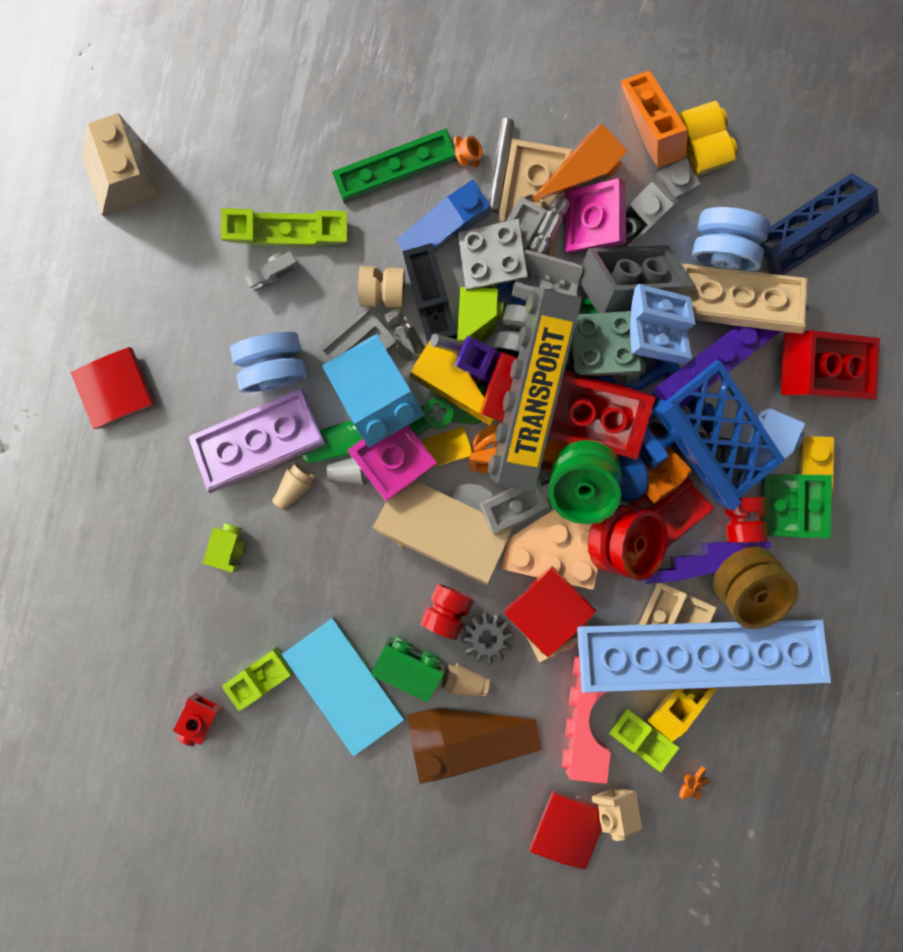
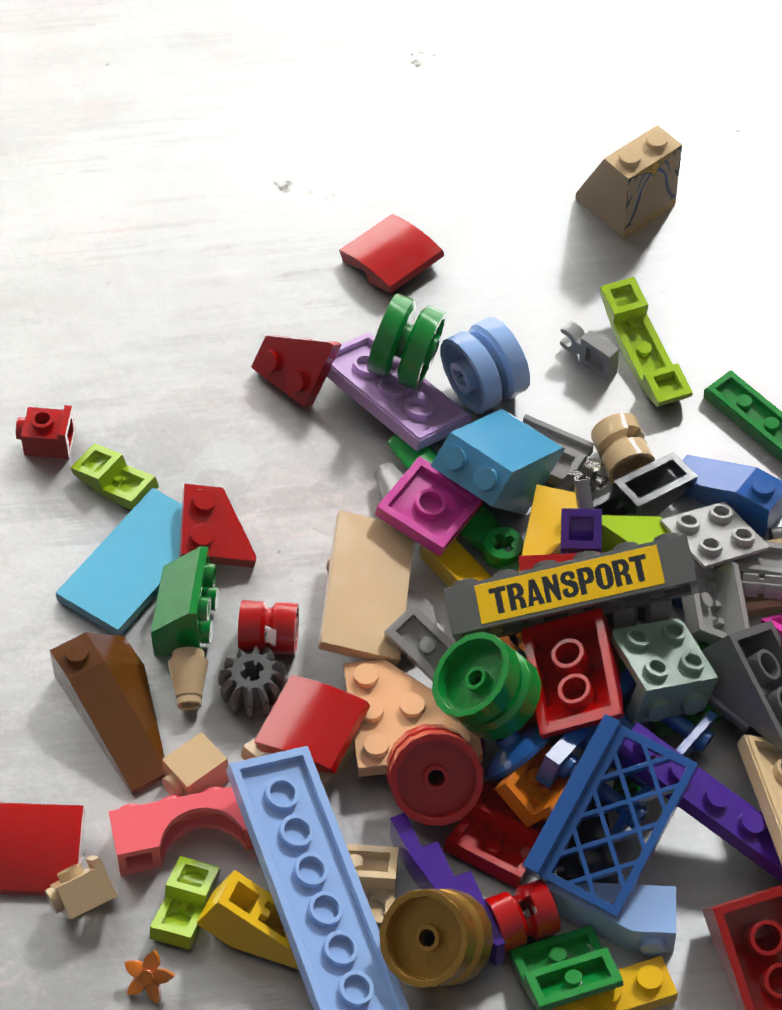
camera: 70 degrees right, 35 degrees down
lime brick [202,523,245,573] -> none
tan cone [272,463,315,511] -> none
light blue slope [630,284,695,365] -> none
none -> tan brick [162,732,229,796]
none -> red wing [179,483,257,568]
none -> red wing [251,335,342,407]
none -> green wheel [367,293,447,390]

